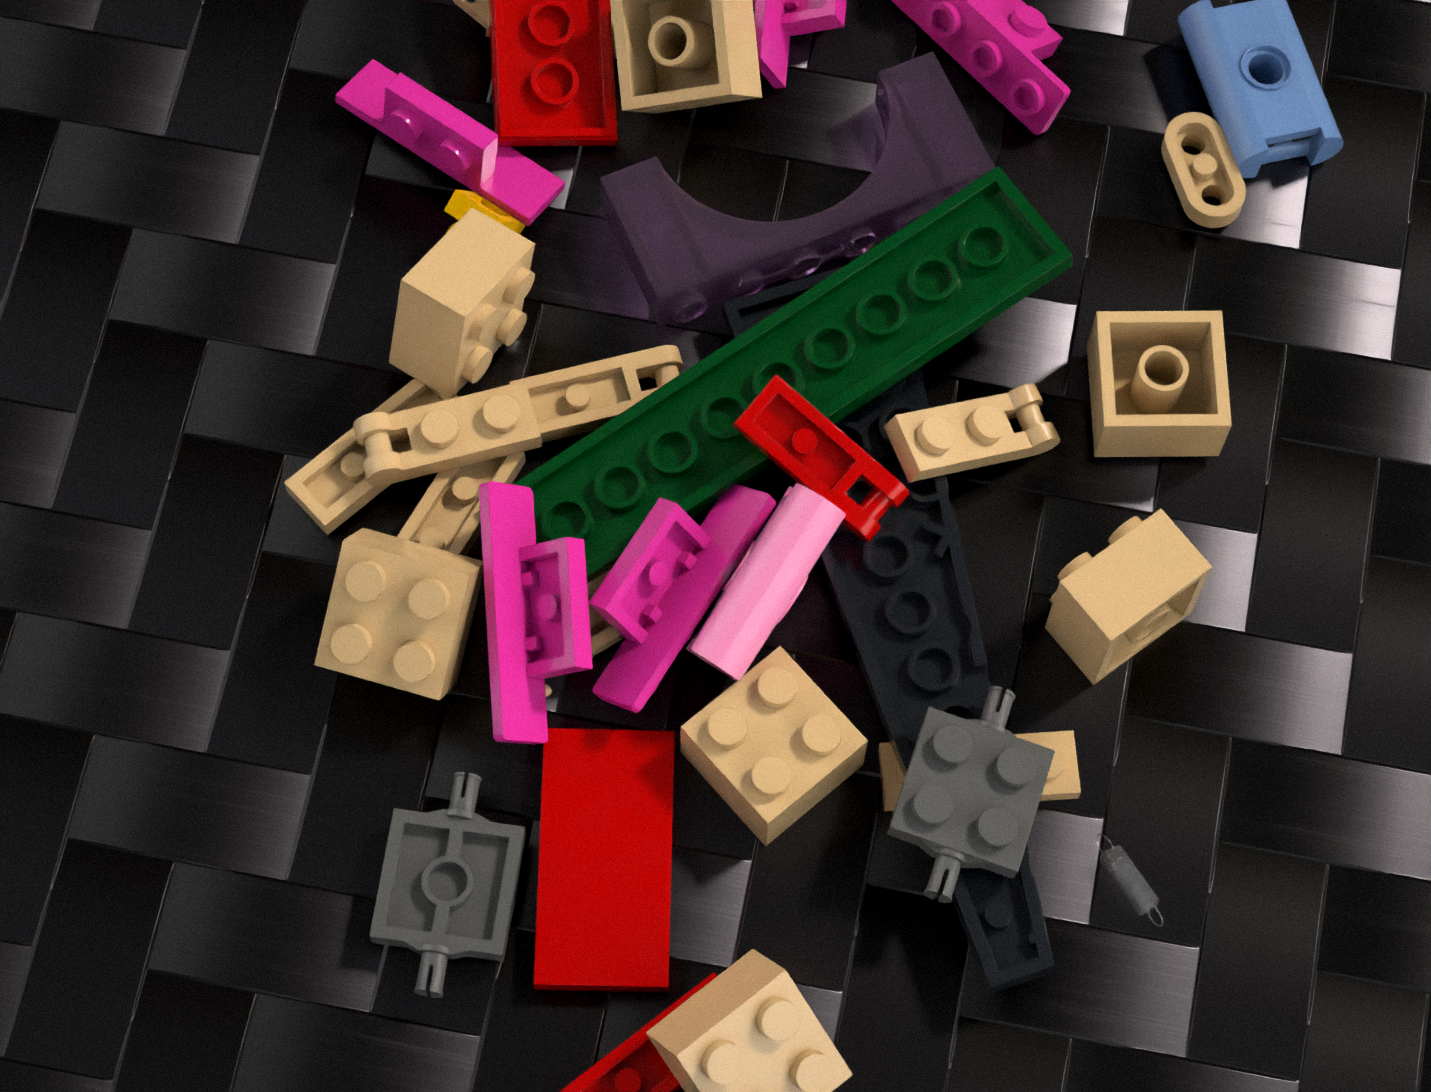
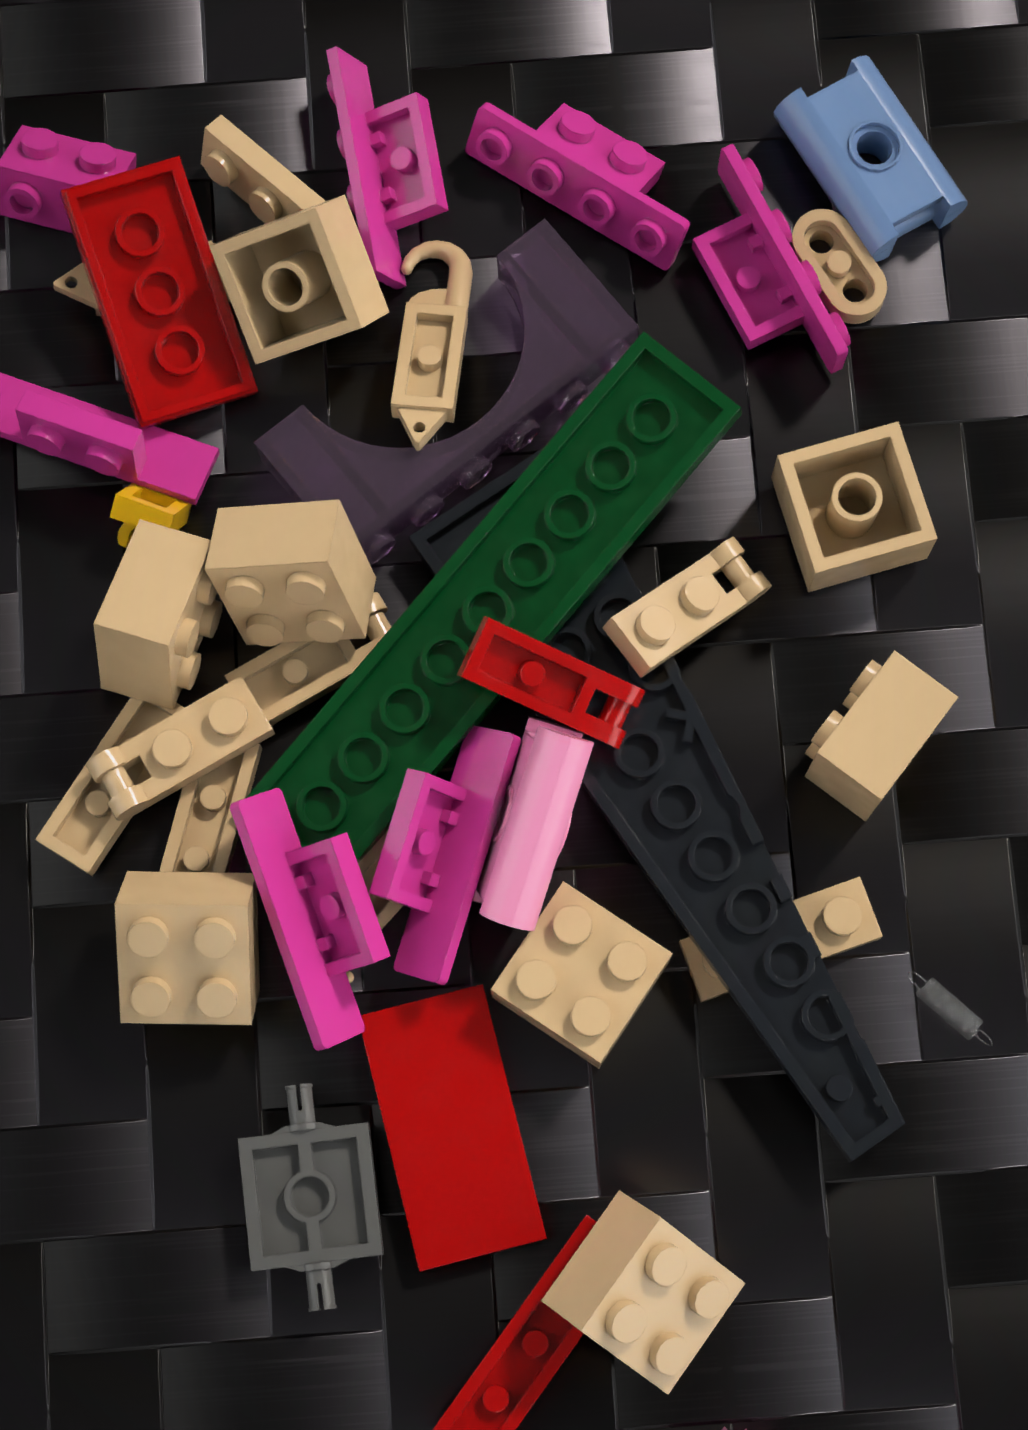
camera: 10 degrees left, 10 degrees up
dark grey plate [886,686,1055,903] -> none
none -> tan brick [205,499,376,646]
none -> tan plate [391,240,473,451]
none -> dark pink bracket [692,144,851,374]

